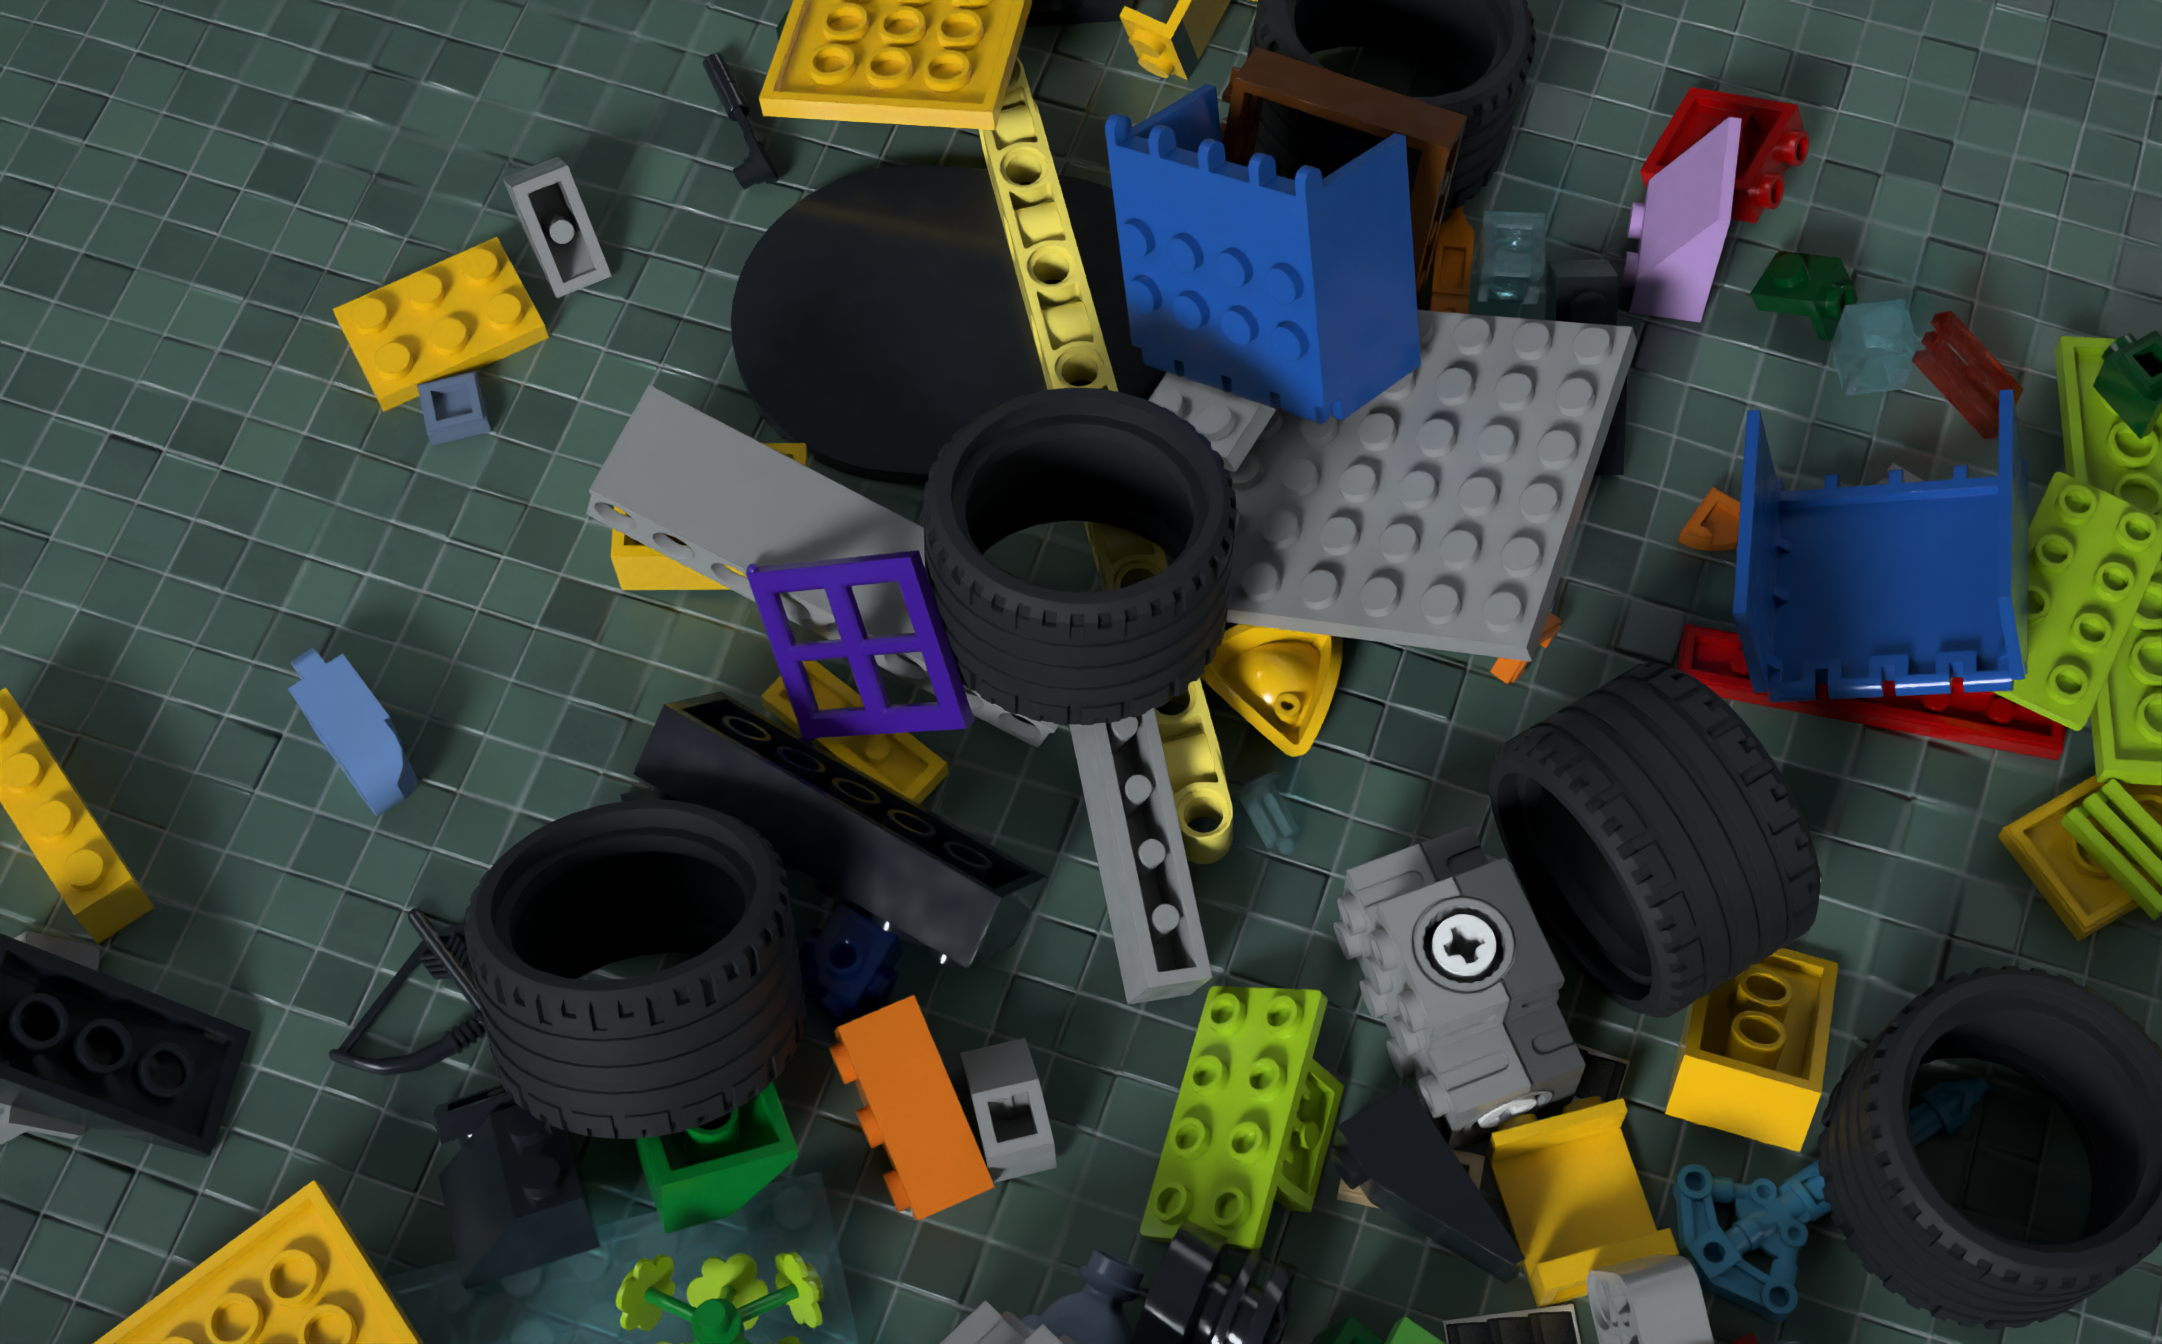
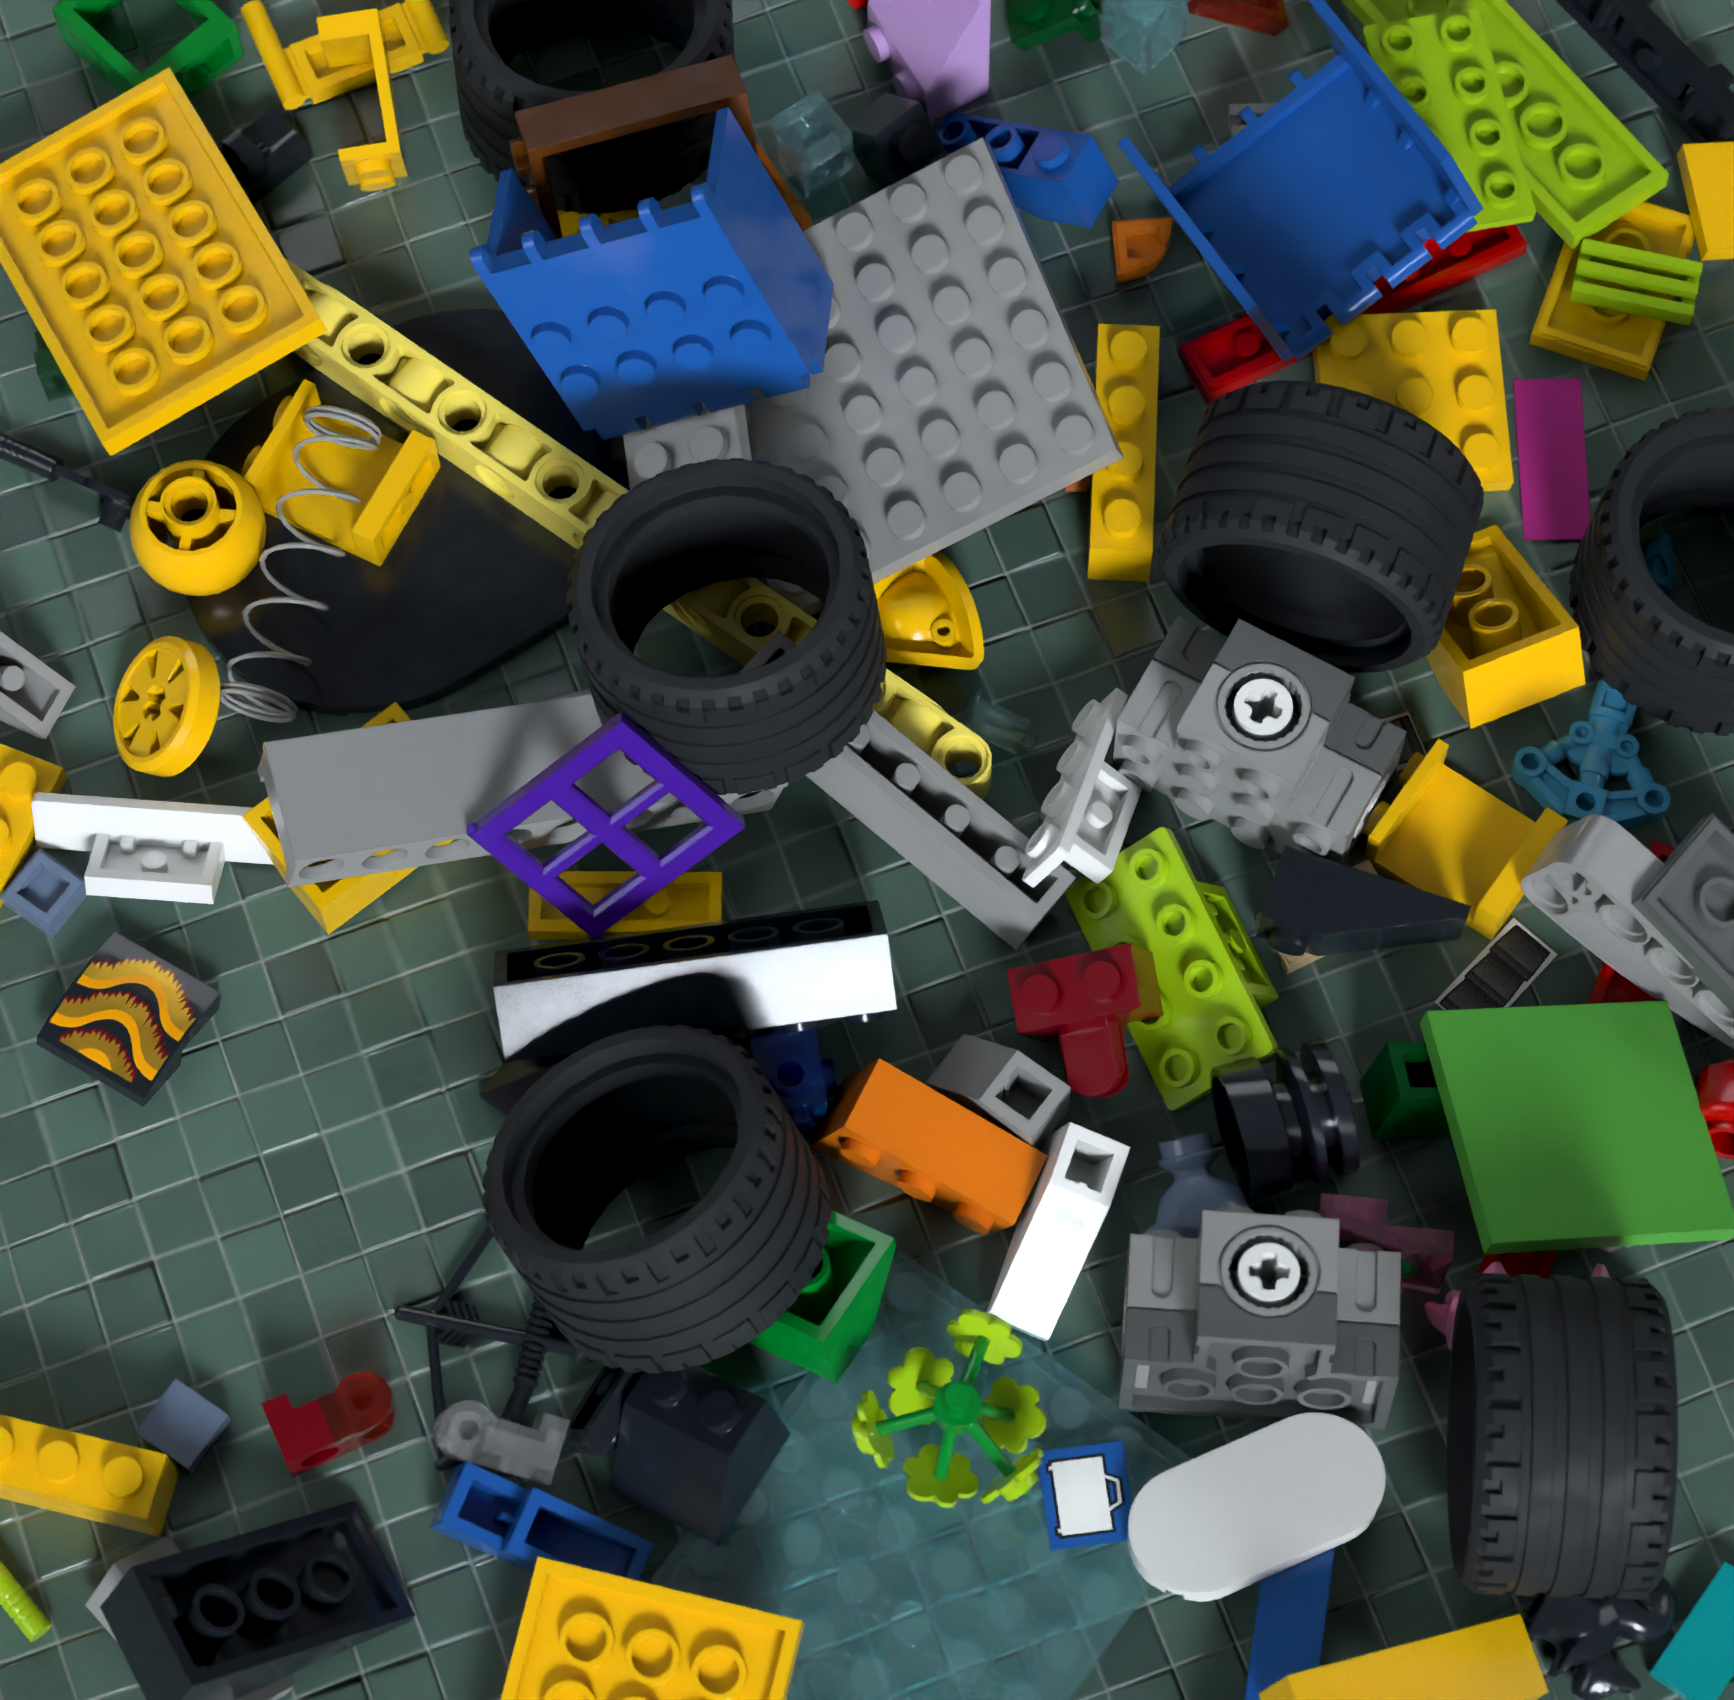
camera: 40 degrees left, 5 degrees up
medium blue piece [288,647,418,817] -> none
none -> white bracket [31,792,274,904]
none -> slope [36,932,221,1107]
none -> yellow wheel [113,636,220,777]
none -> yellow wheel [129,460,266,596]
none -> sand blue tile [135,1378,231,1474]
none -> light grey piece [220,405,382,723]
none -> yellow panel [242,379,441,567]
none -> leg [261,1371,396,1478]
none -> blue slope [429,1461,654,1581]
none -> clear leg [434,1400,570,1486]
none -> blue slope [936,111,1119,228]
none -> white slope [987,1122,1130,1341]
none -> dark red brick [1007,943,1164,1099]
none -> white bracket [1022,688,1142,888]
none -> yellow brick [1087,324,1160,582]
none -> yellow plate [1313,309,1514,492]
none -> dark pink sticker [1513,378,1591,541]

